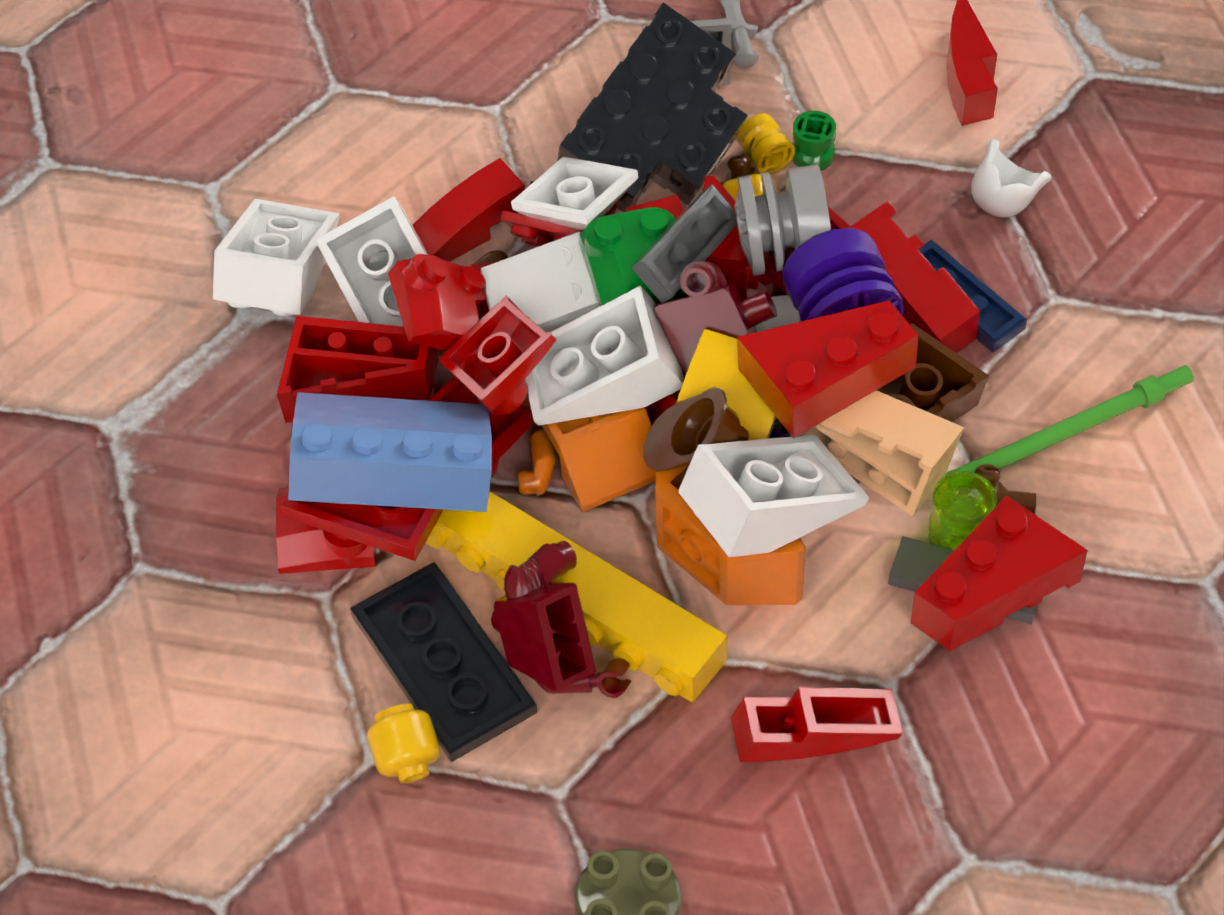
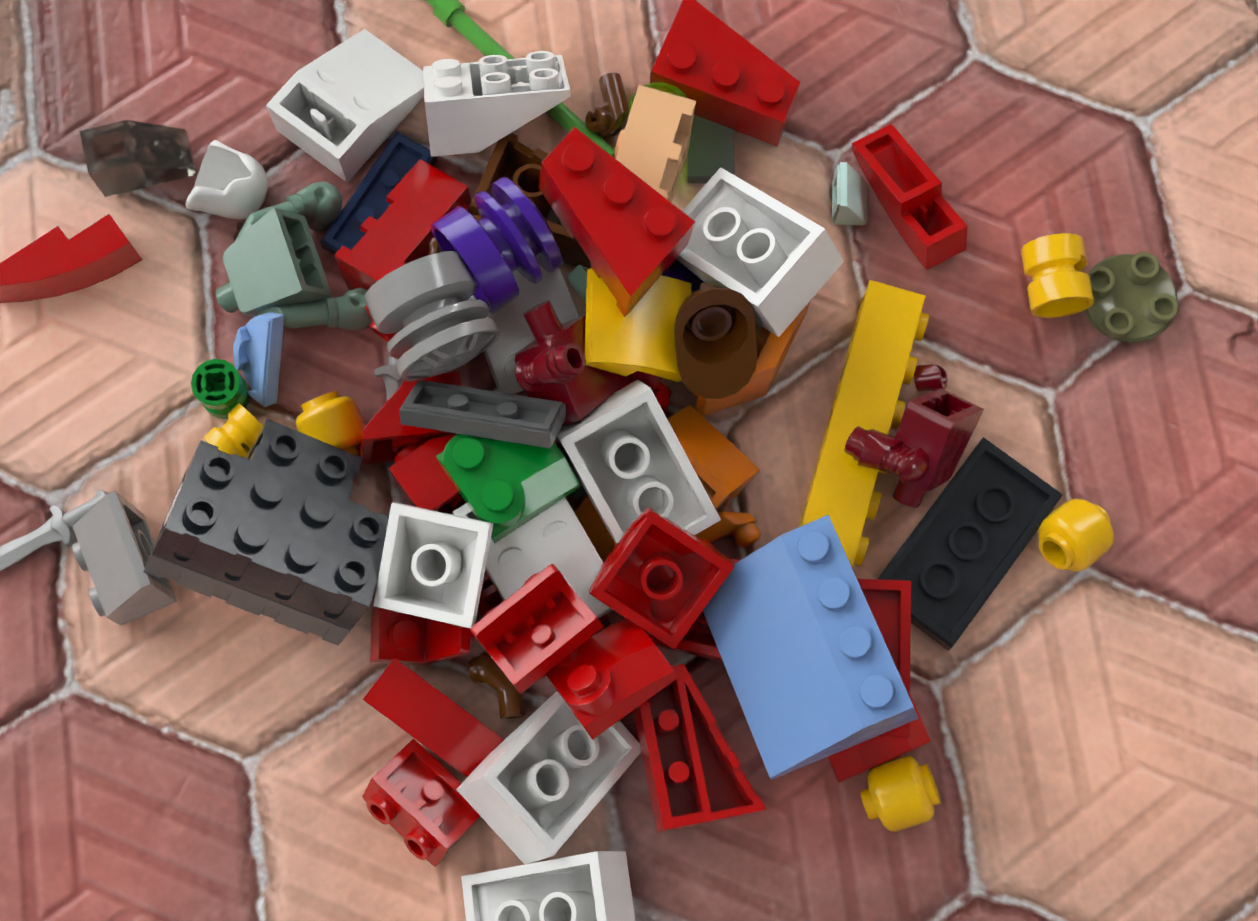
camera: 115 degrees left, 20 degrees up
none -> clear smoke slope [79,120,197,197]
none -> sand green torso [215,181,372,331]
none -> light blue plate [233,312,284,407]
none -> white slope [266,29,424,183]
none -> red bracket [362,739,481,867]
none -> white slope [423,51,571,157]
none -> red bracket [470,564,604,694]
none -> light aqua slope [832,162,868,225]
none -> yellow head [860,756,941,832]
none -> yellow wheel [1021,233,1094,318]

